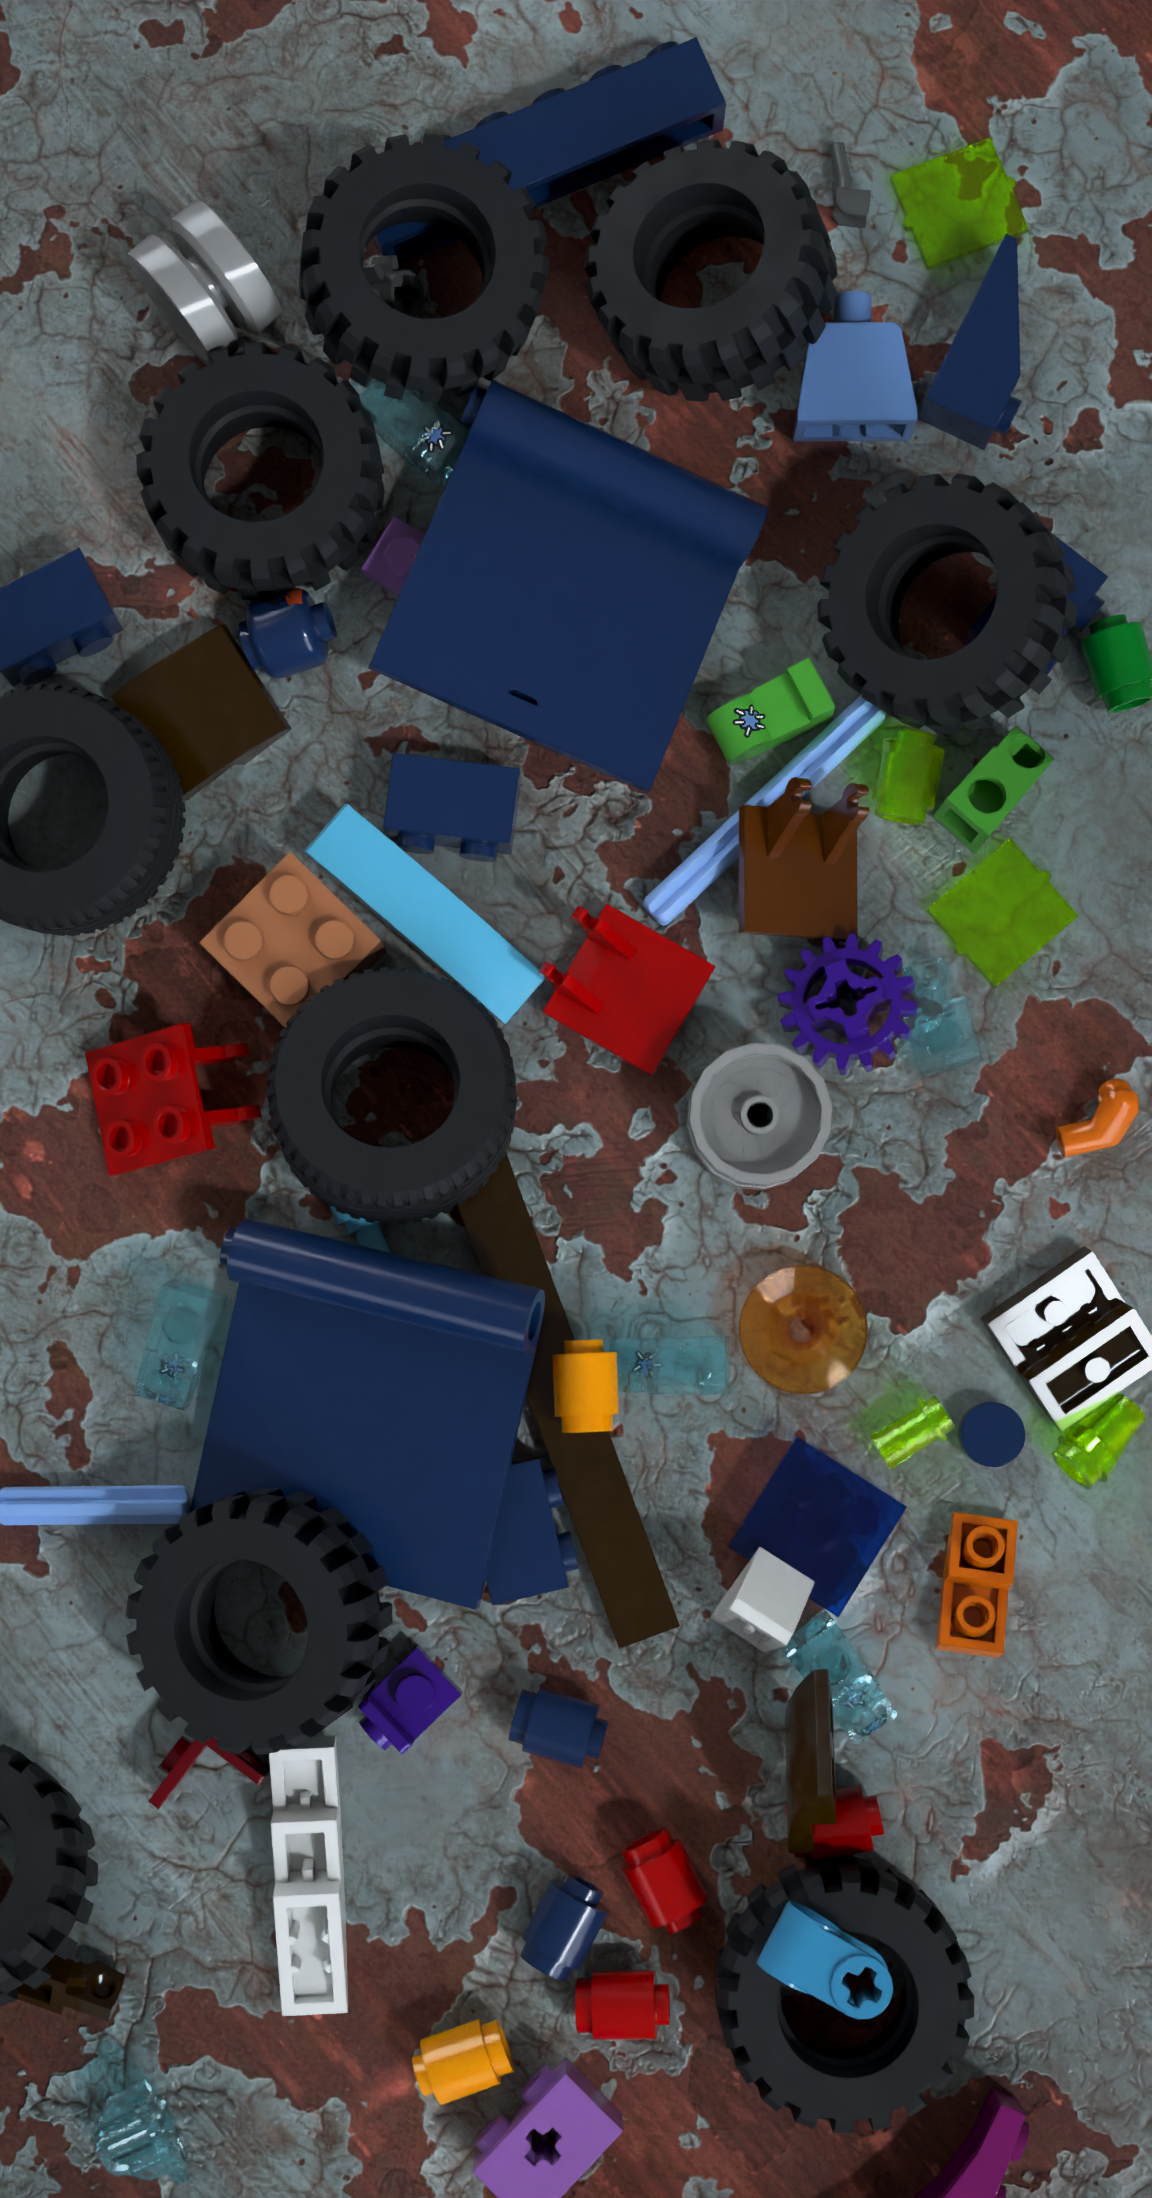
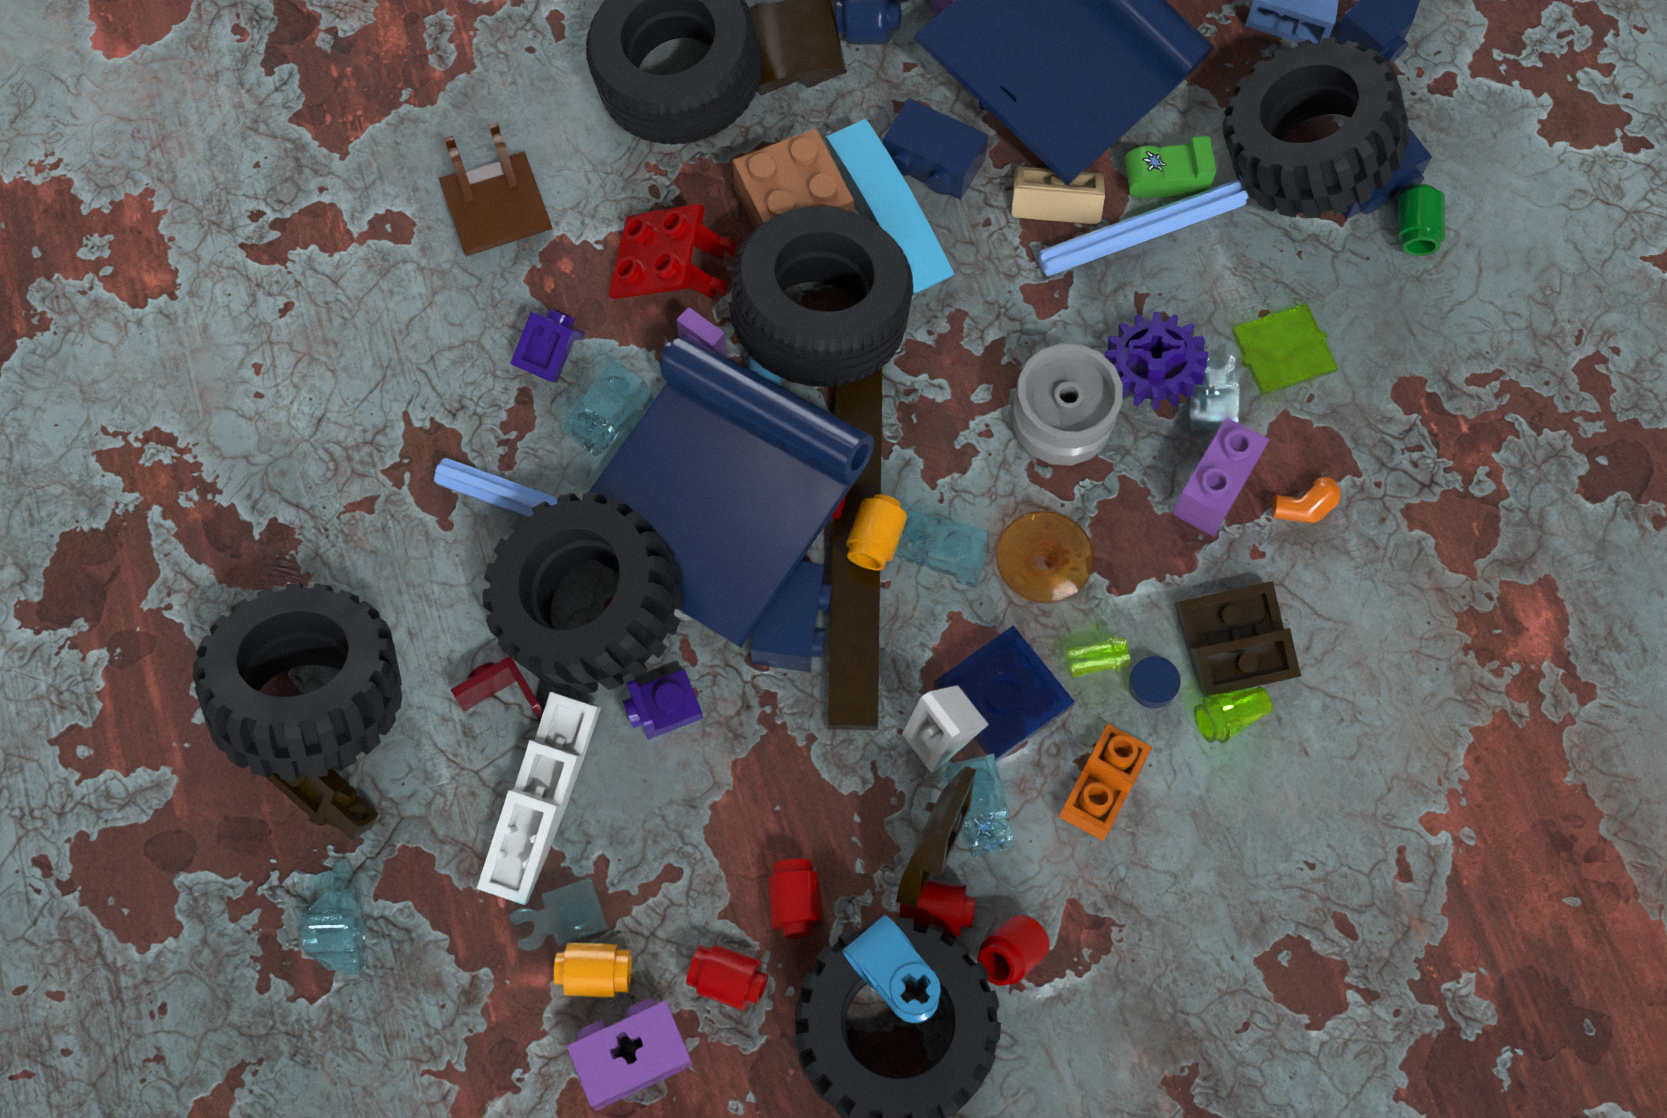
camera: 20 degrees right, 15 degrees down
dark blue brick [508,1687,609,1769] -> none
dark blue brick [520,1874,609,1981] -> none
red plate [538,903,716,1076] -> none
reddish brown plate [739,777,869,942] -> none
clear neon green brick [871,729,945,825] -> none
bright green leg [933,725,1055,853] -> none
none -> clear light blue plate [509,877,609,951]
none -> dark purple bracket [510,308,585,383]
none -> medium lavender plate [677,307,727,357]
none -> red brick [977,915,1049,986]
none -> tan slope [1011,166,1105,224]
none -> medium lavender brick [1172,416,1270,537]

